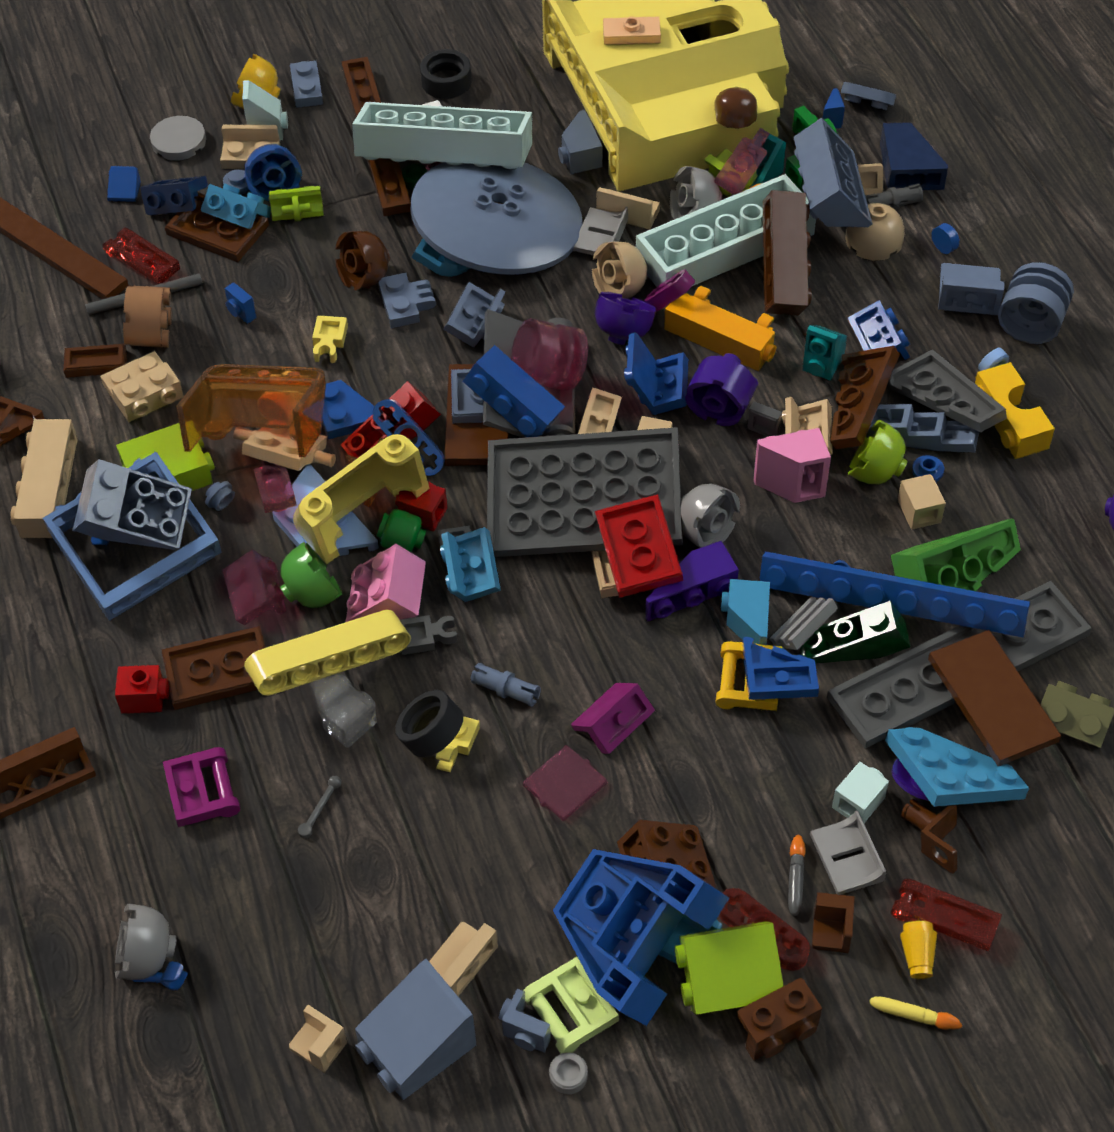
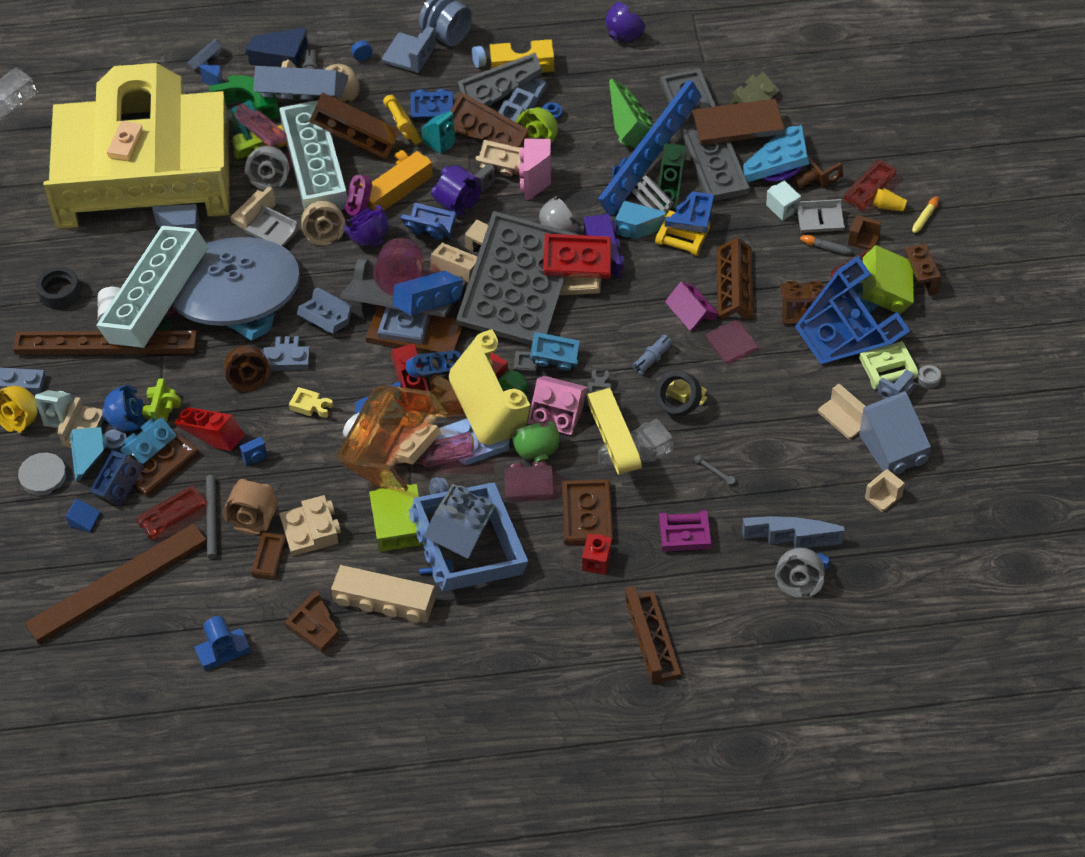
camera: 75 degrees left, 0 degrees up
reddish brown hair [714,87,757,129] -> none
tan panel [898,474,946,530] -> none
none -> medium azure slope [70,427,107,481]
none -> red slope [174,407,245,451]
none -> yellow plate [383,95,422,146]
none -> reddish brown fence [717,237,753,320]
none -> sand blue slope [742,516,845,548]

